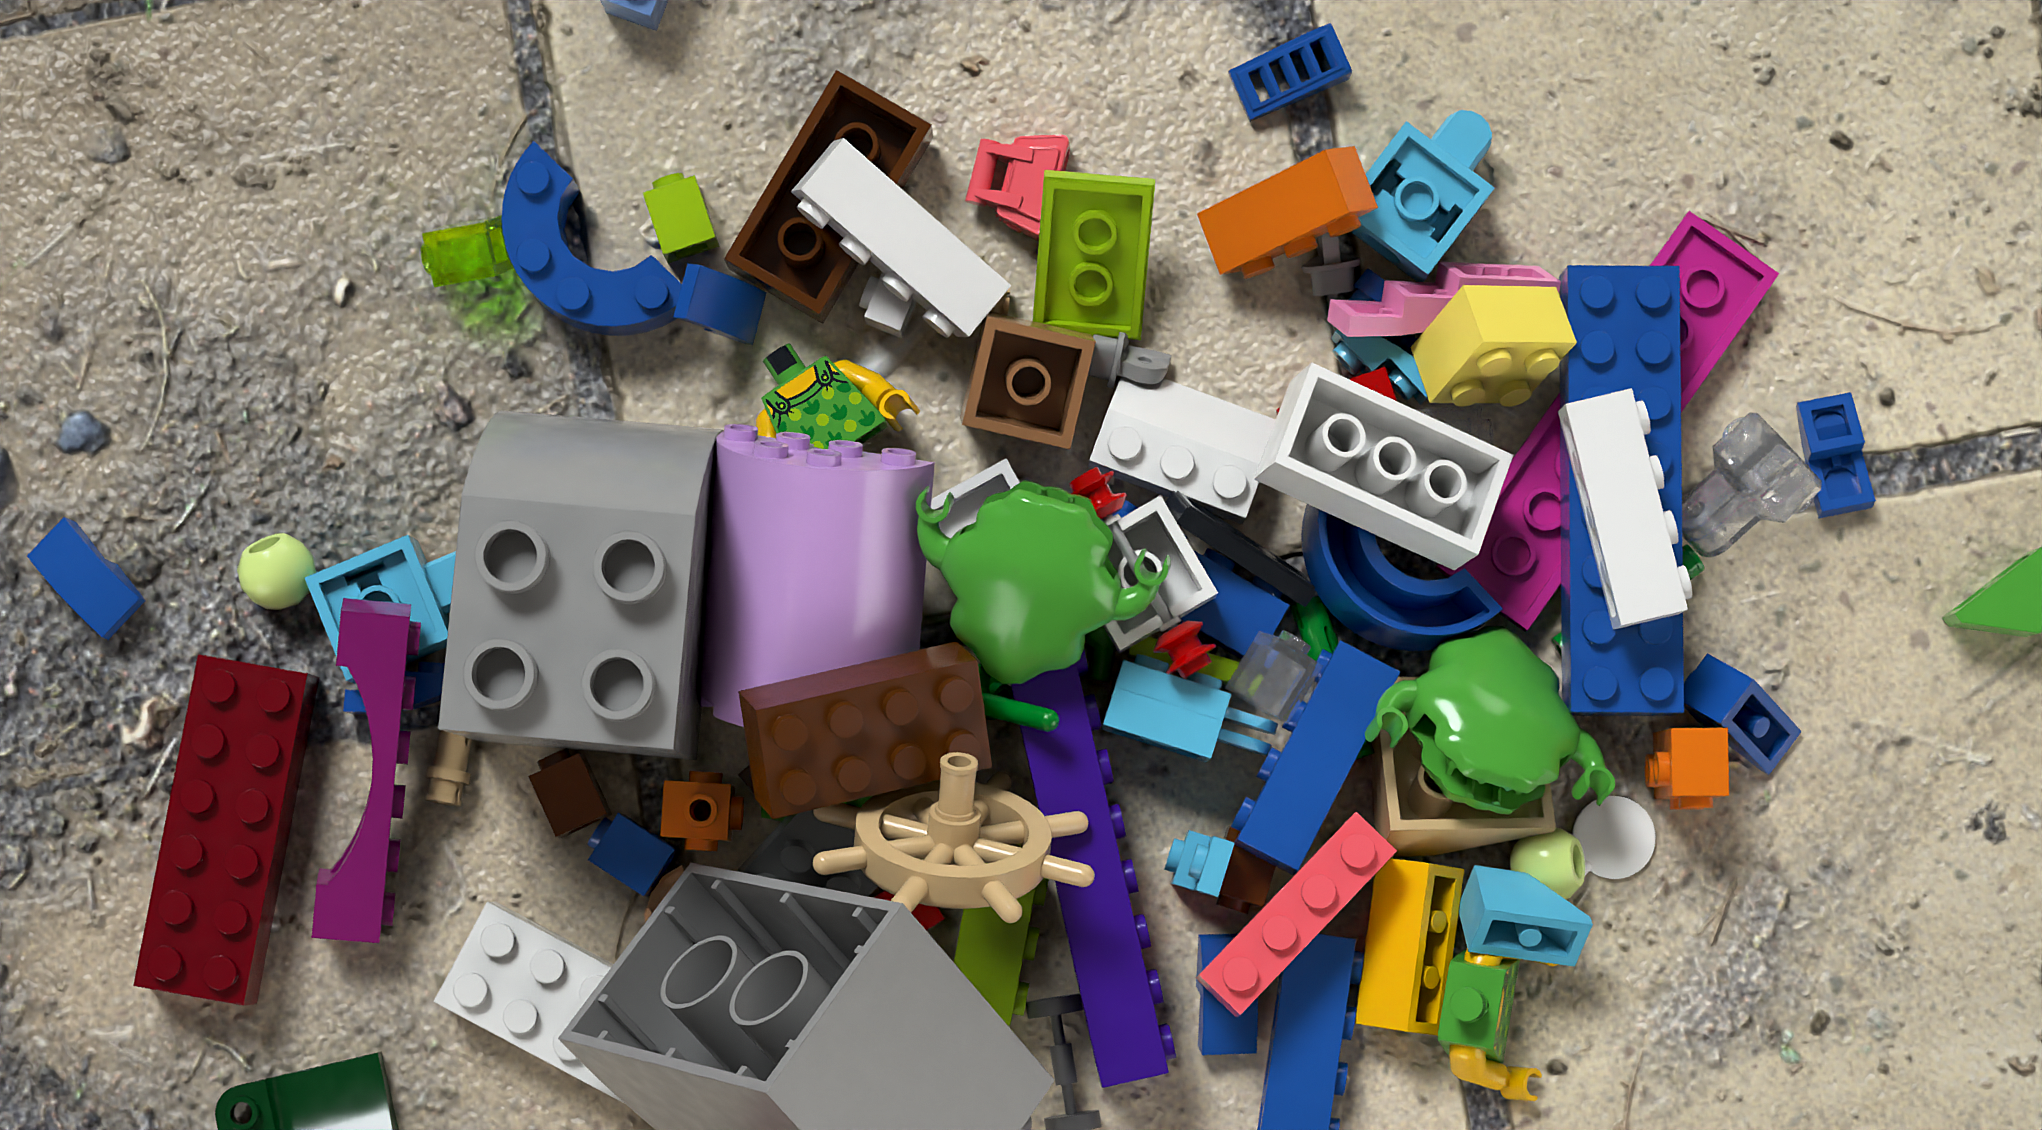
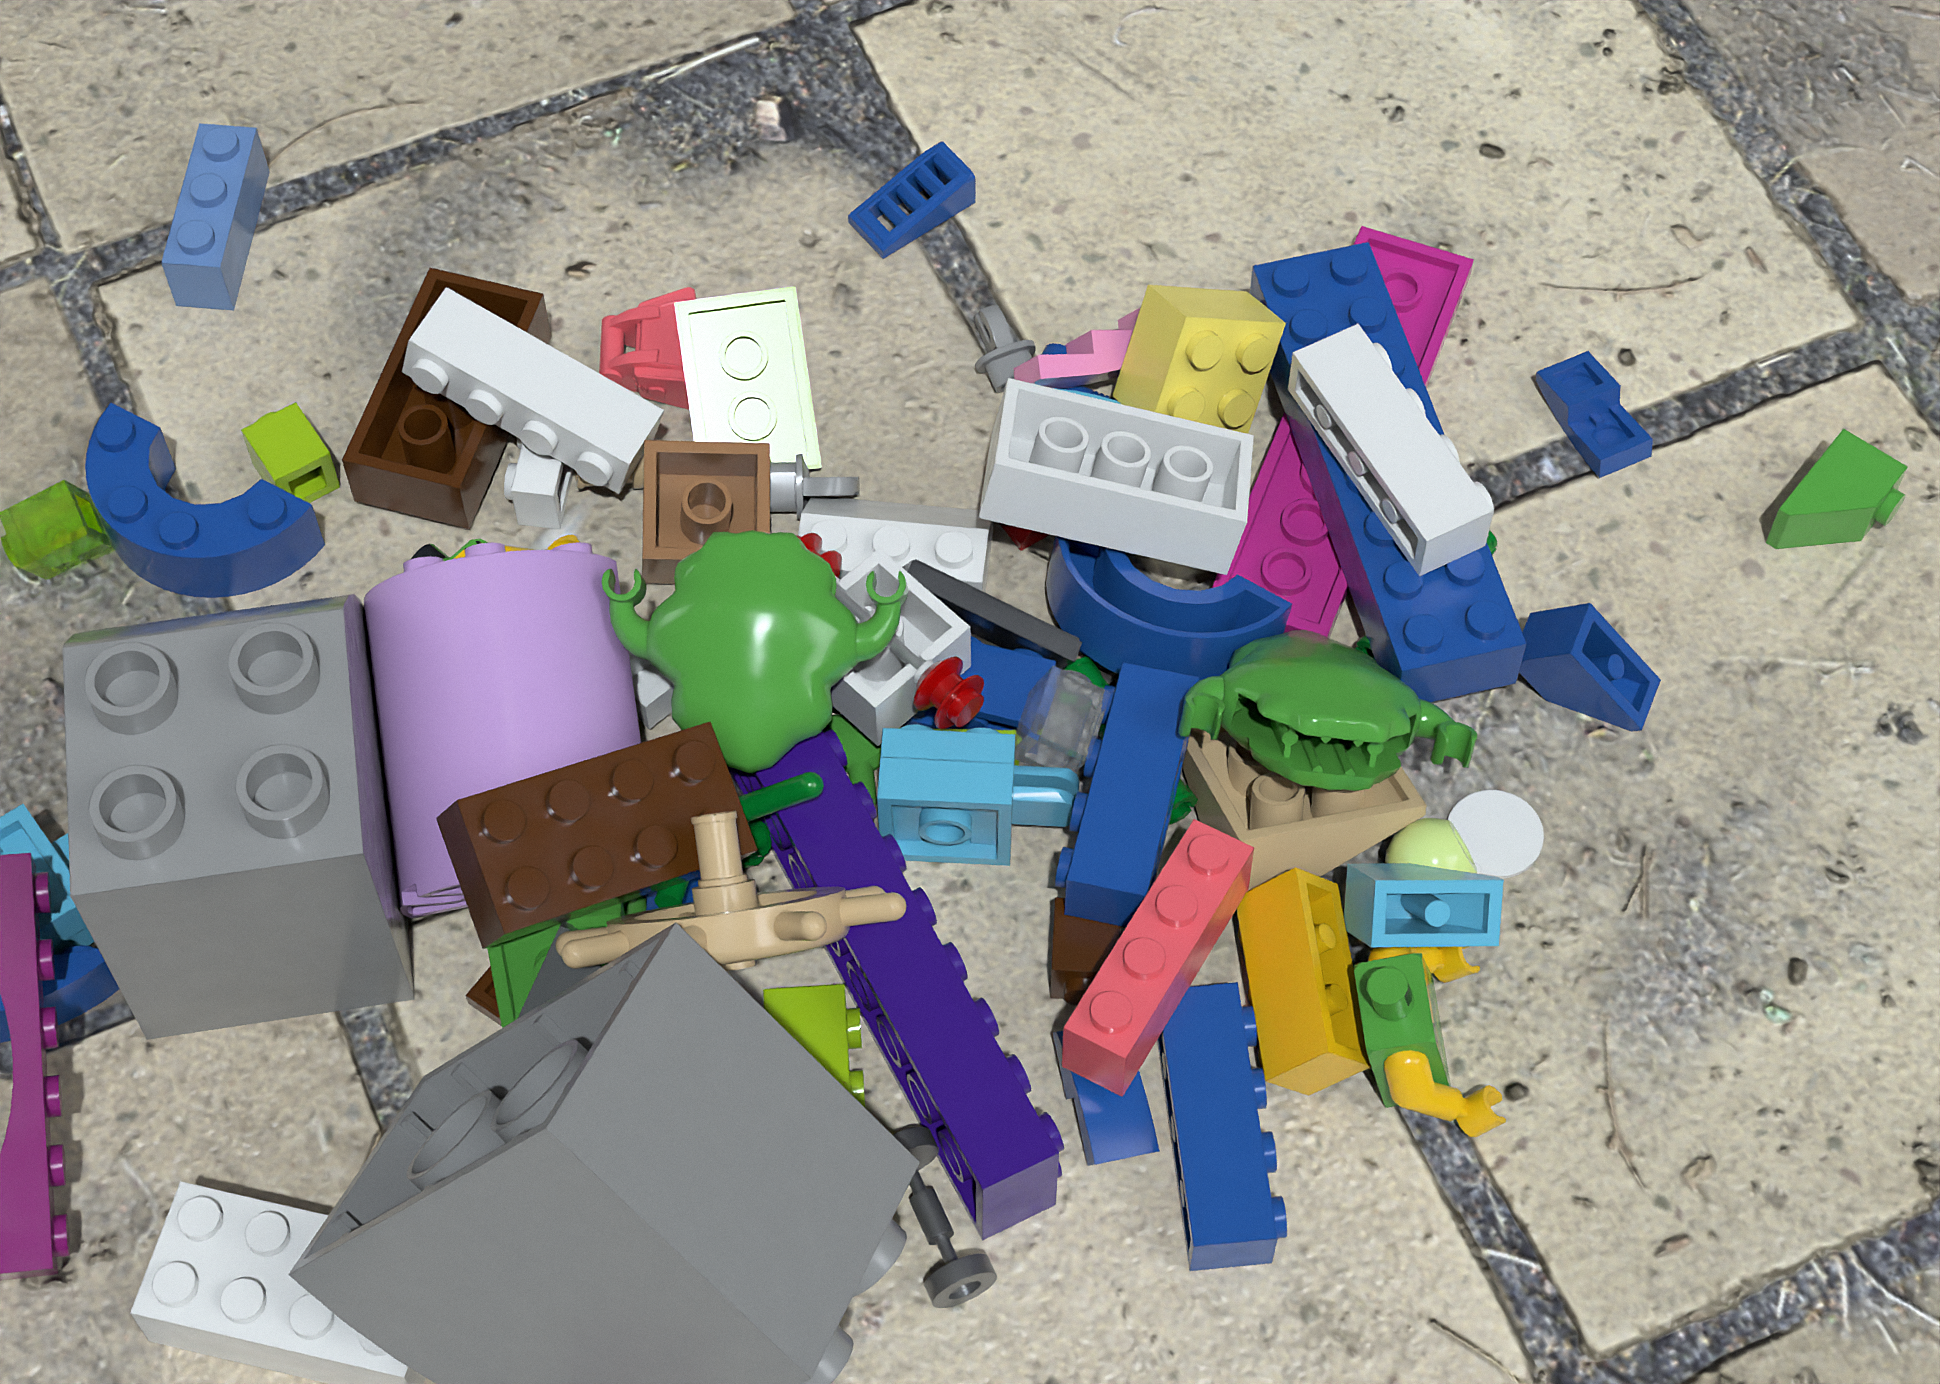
camera: 15 degrees left, 25 degrees down
tan pin [425,730,472,807] -> none
reddish brown brick [528,748,612,838] -> none
blue brick [587,813,679,897] -> none
orange brick [660,771,744,851] -> none
blue slope [673,263,767,345] -> none
medium azure slope [1164,830,1235,897] -> none
orange brick [1197,146,1378,279] -> none
medium azure brick [1351,110,1495,282] -> none
orange brick [1644,728,1729,810] -> none
clear piece [1682,412,1822,558] -> none

